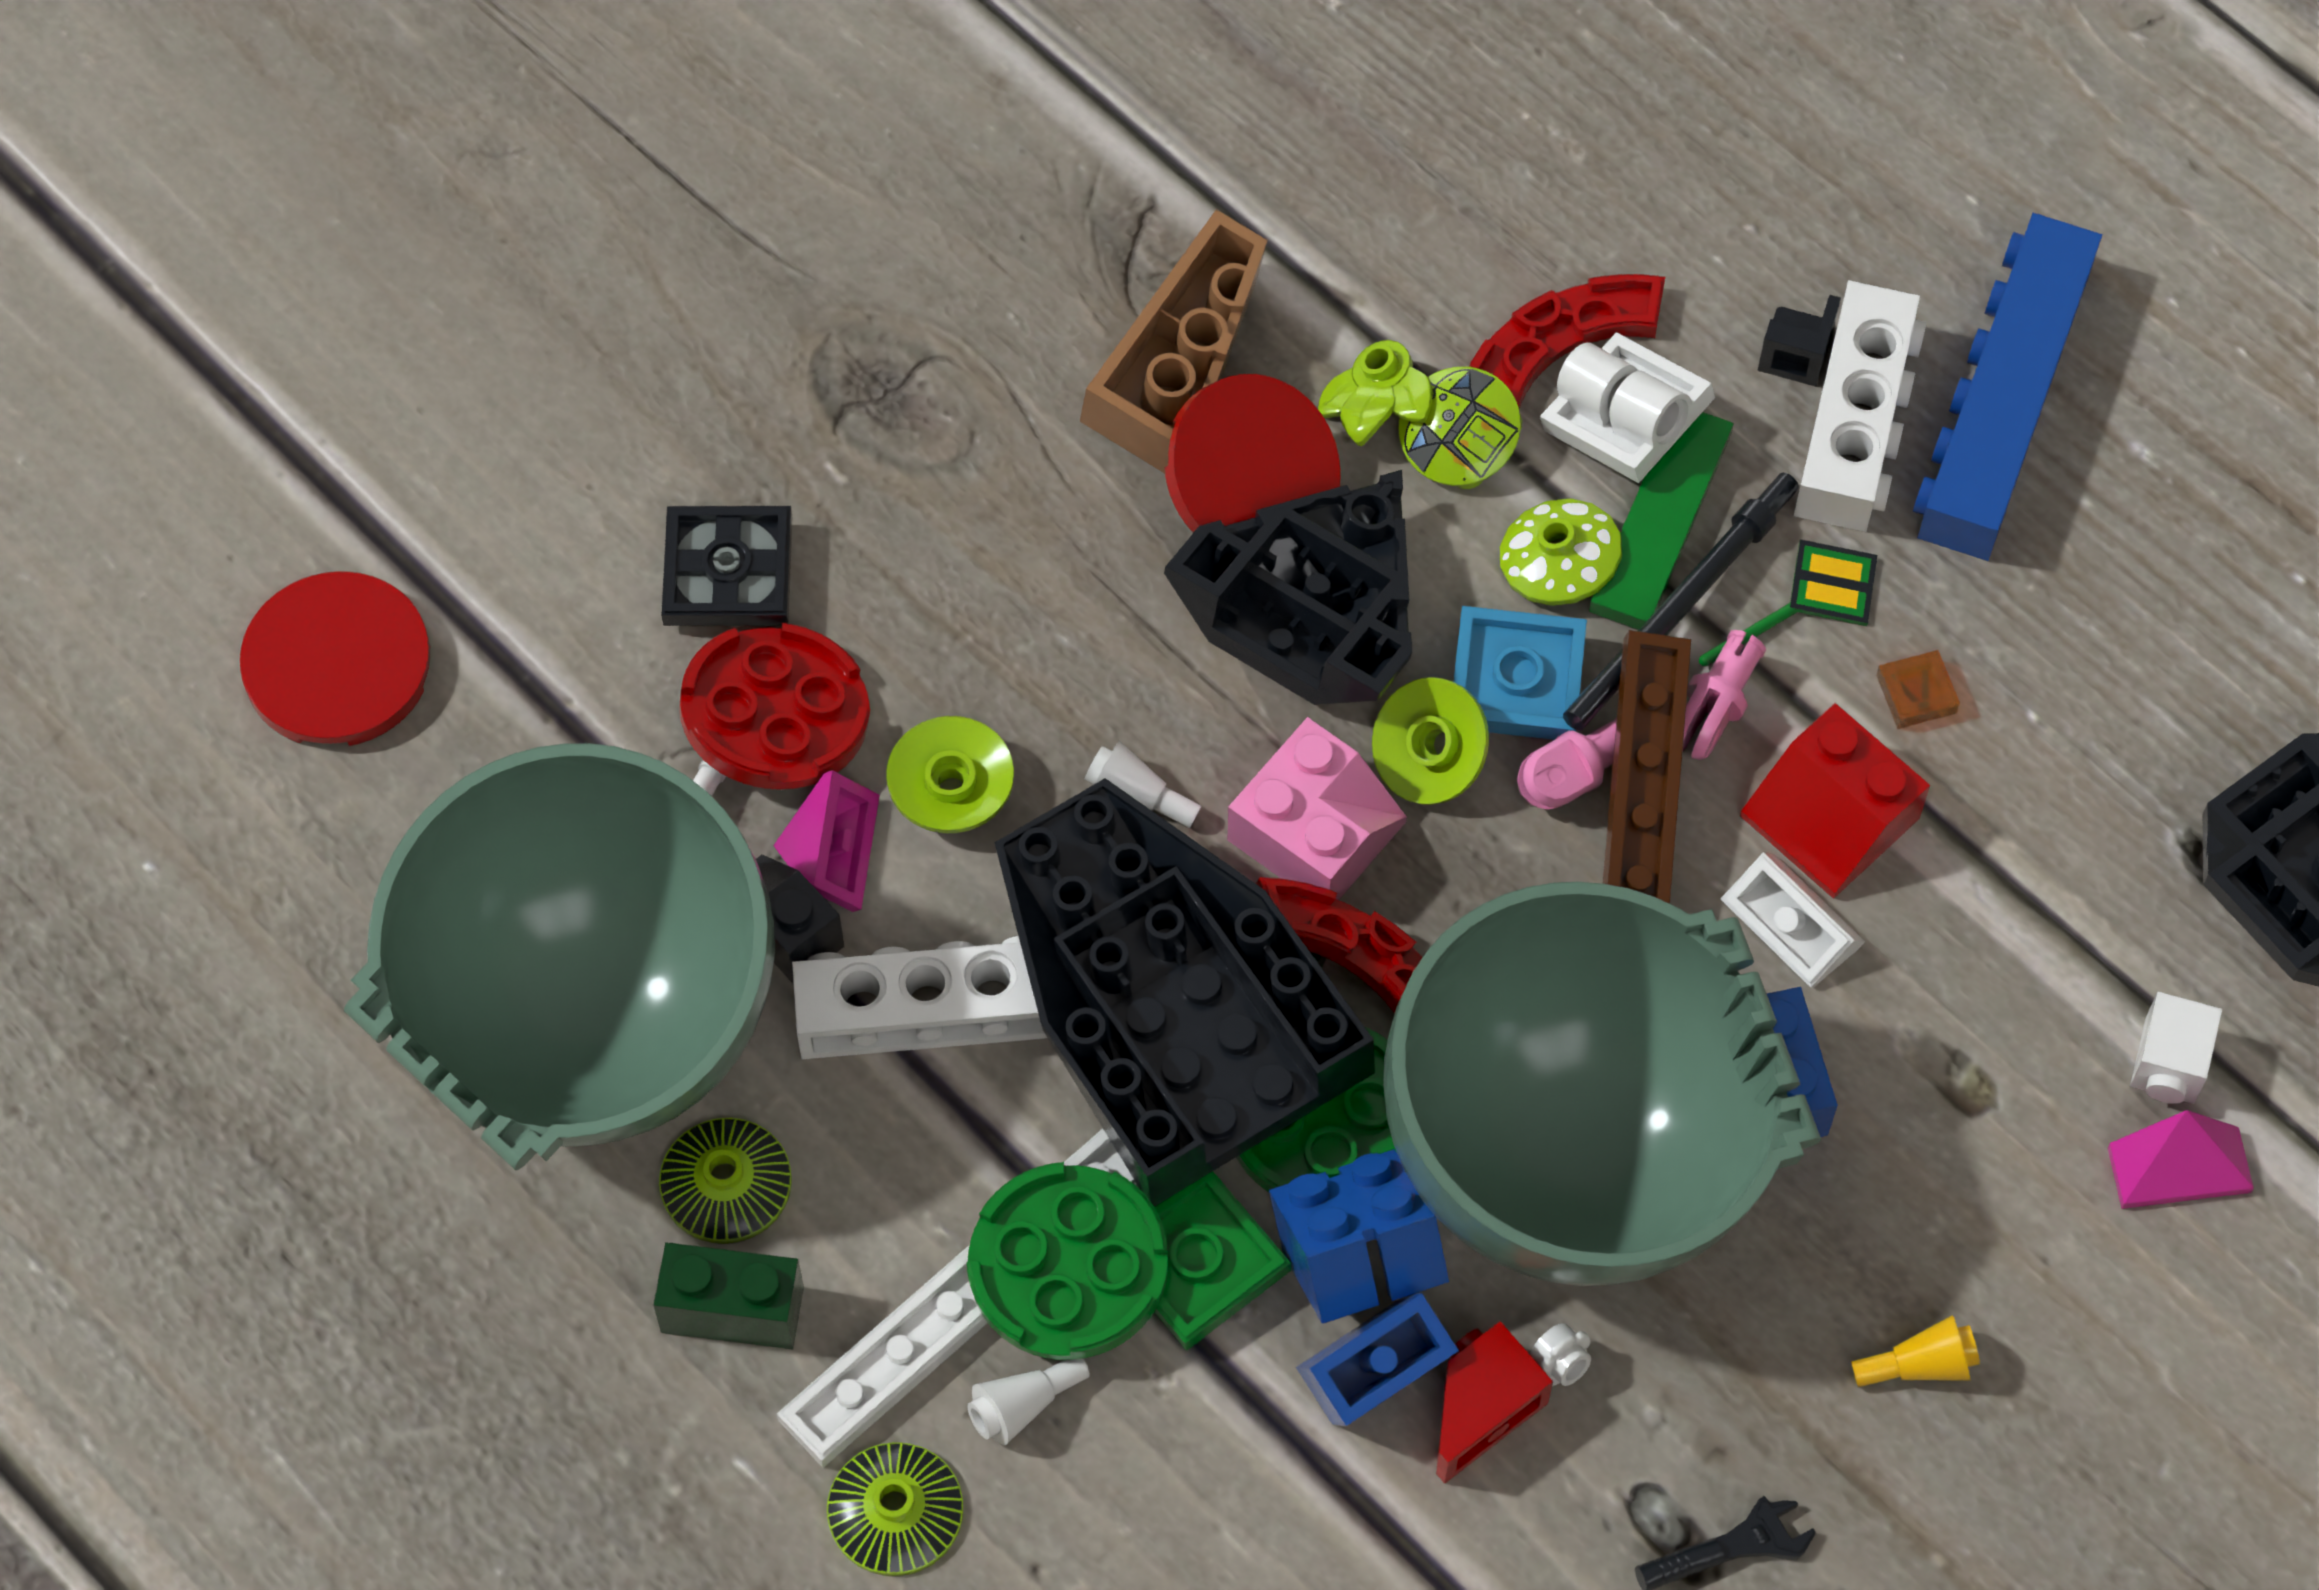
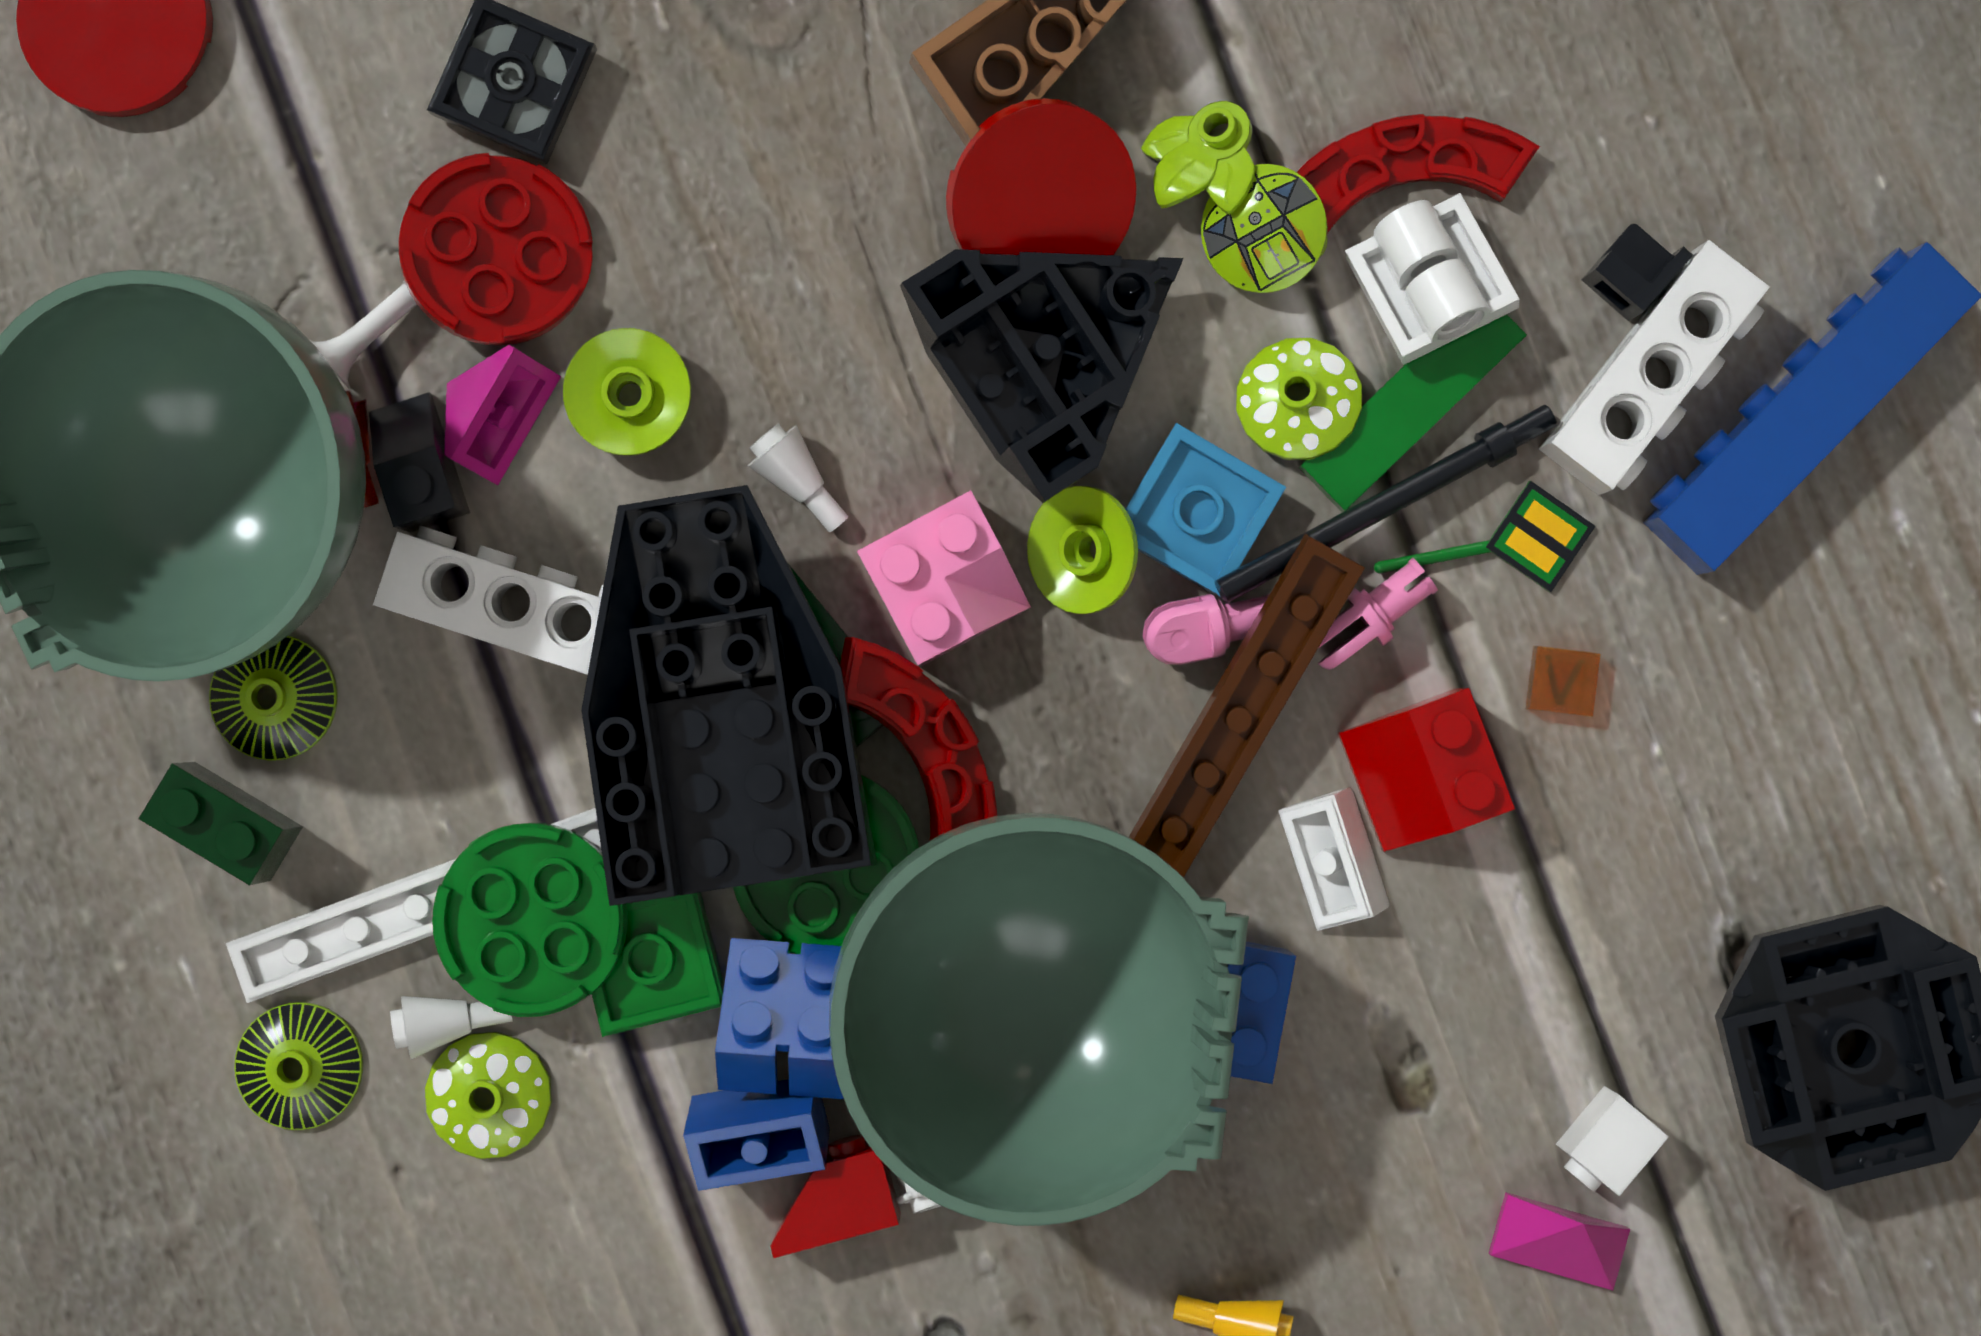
camera: 20 degrees right, 25 degrees up
none -> lime dish [425,1032,552,1159]

